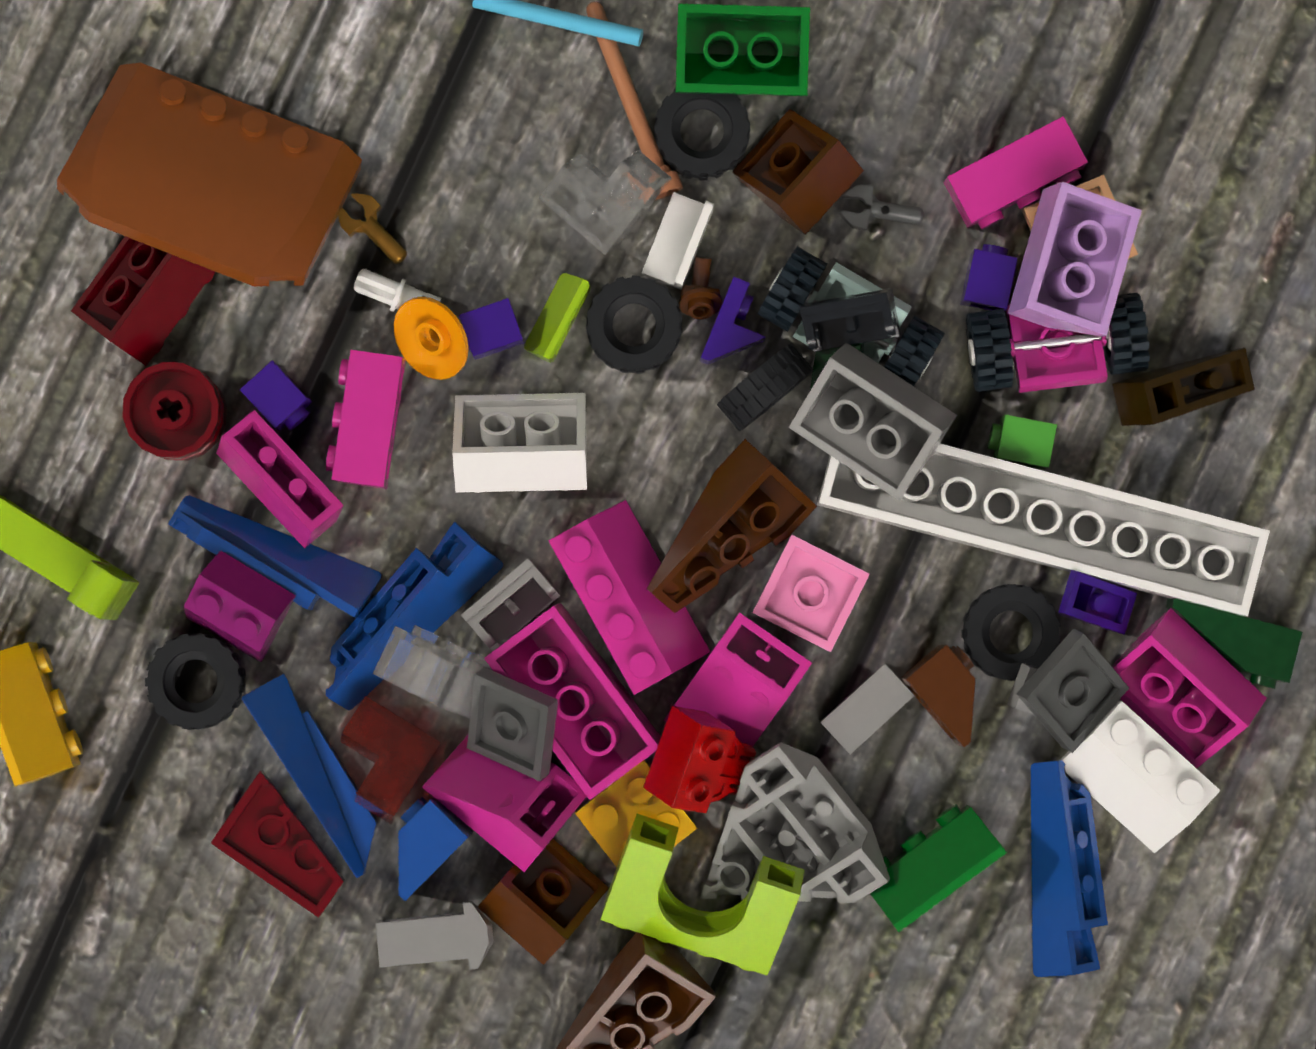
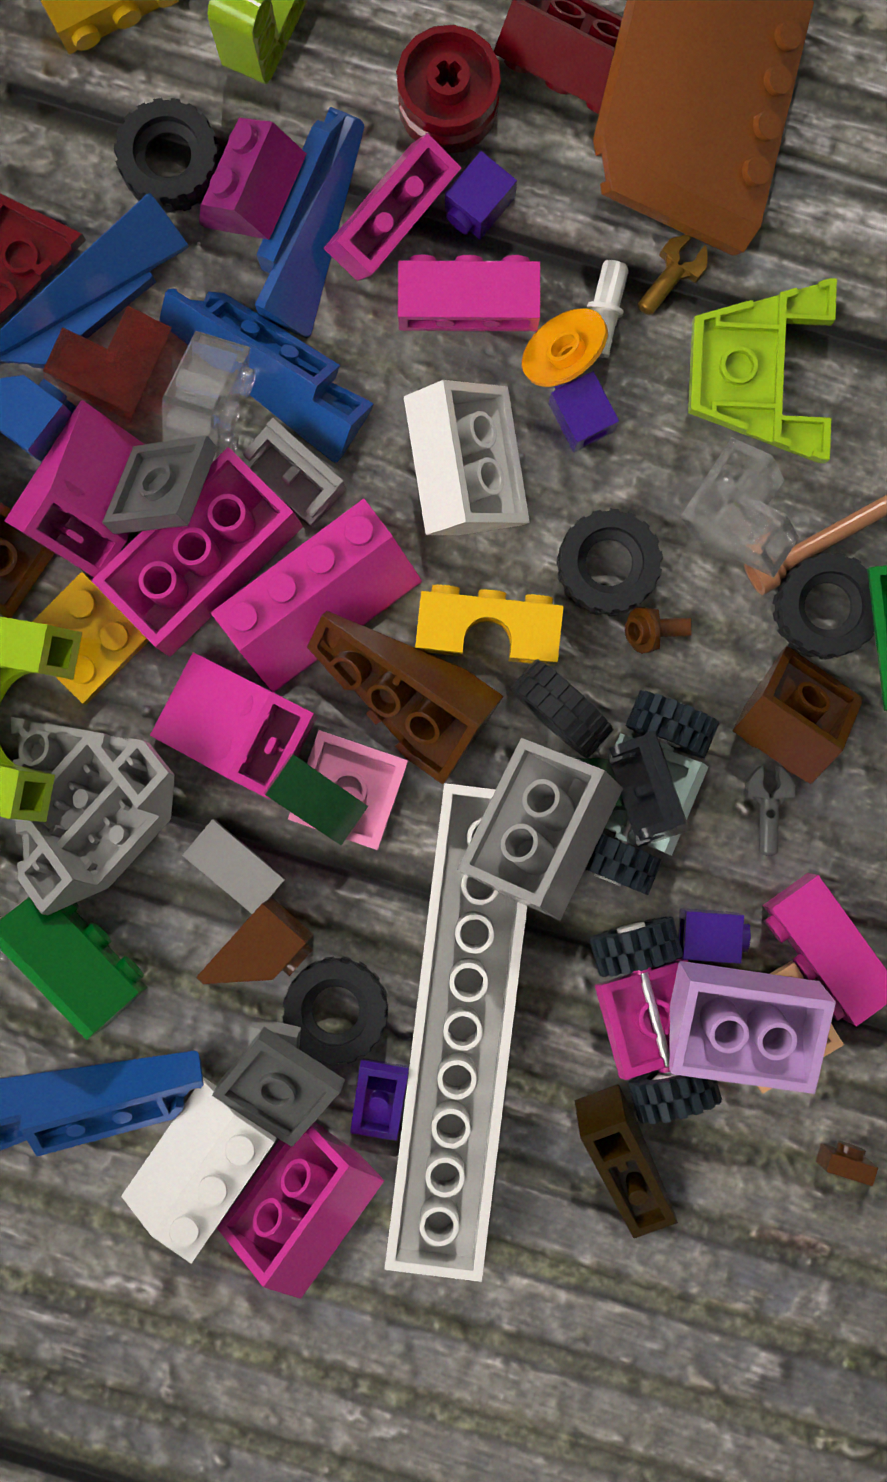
camera: 80 degrees right, 0 degrees up
lime slope [524,273,591,363] -> none
white panel [642,192,714,290] -> none
red brick [643,706,756,813] -> none
dark purple slope [700,277,766,364] -> none
bright green brick [988,415,1057,470] -> none
dark green slope [1166,598,1302,689] -> none
none -> dark green slope [264,753,368,845]
none -> yellow arch [415,584,563,666]
none -> lime wing [688,278,837,464]
none -> reddish brown plate [816,1141,878,1186]

